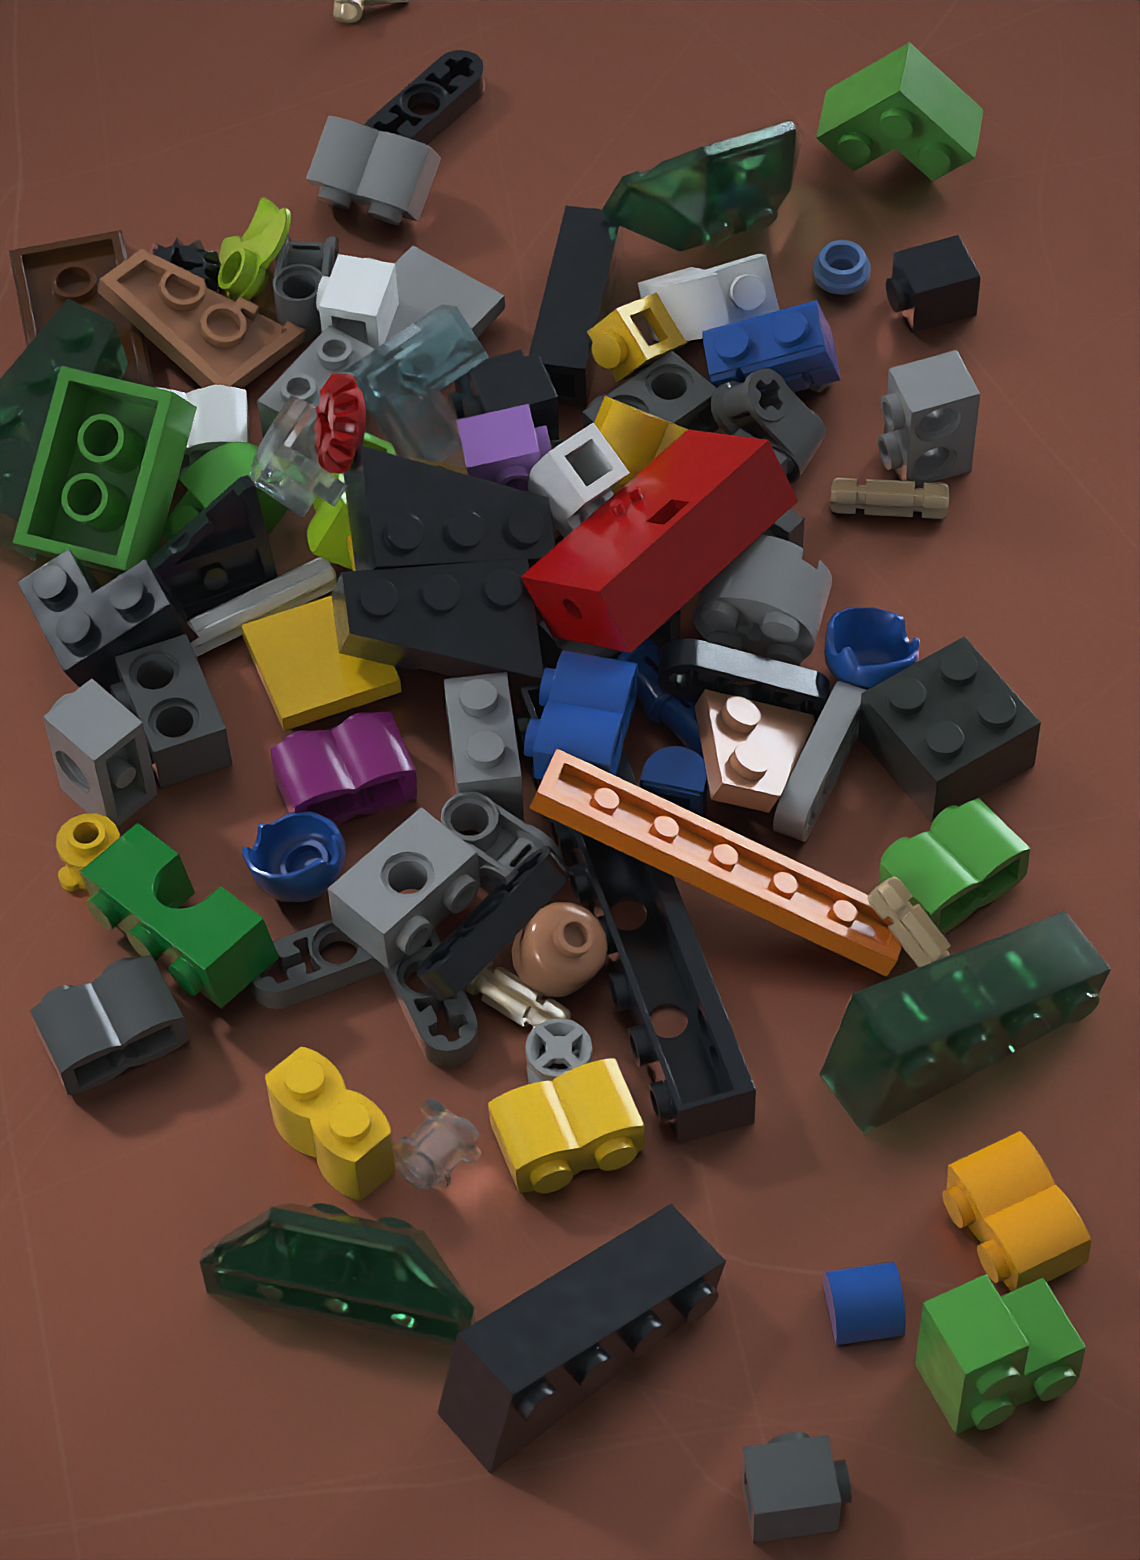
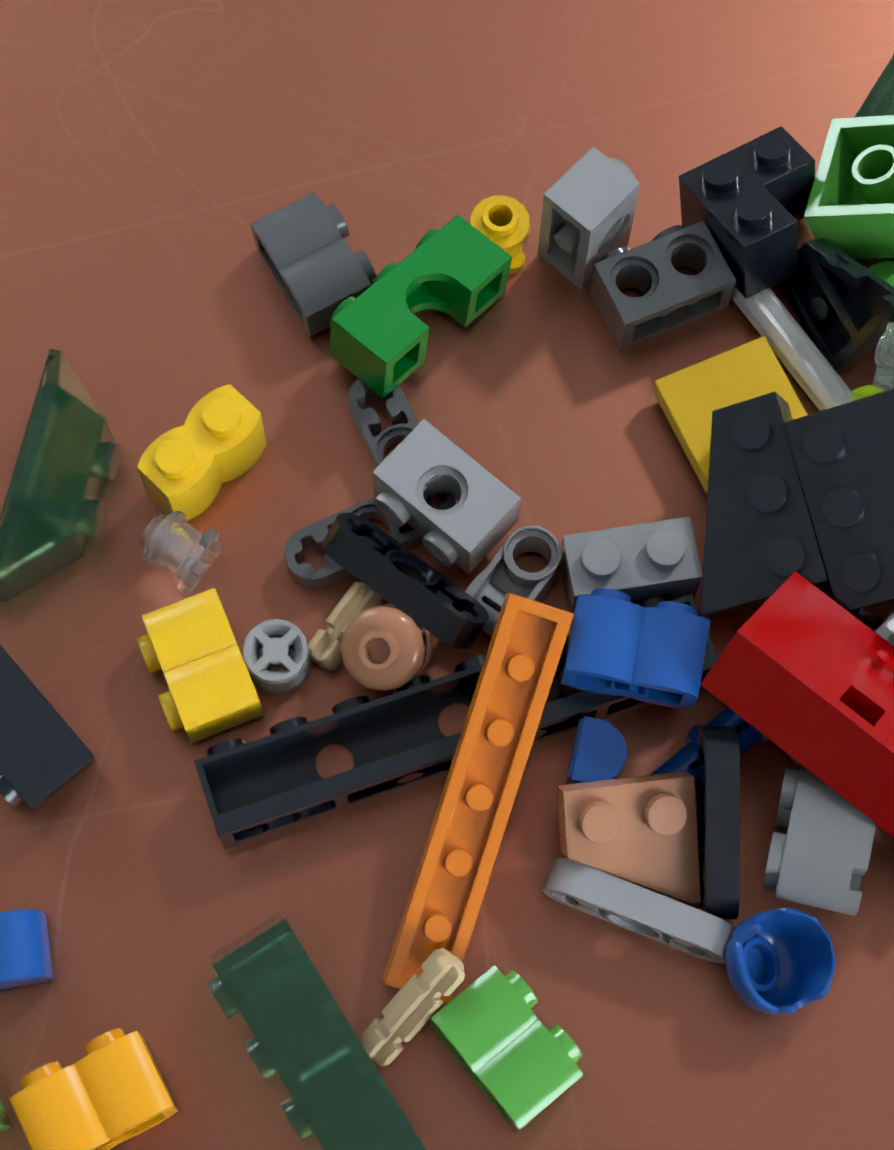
camera: 85 degrees right, 15 degrees up
blue hair [242,811,347,902] -> none
magenta brick [270,712,417,826] -> none
pearl dark grey brick [858,636,1041,824] -> none

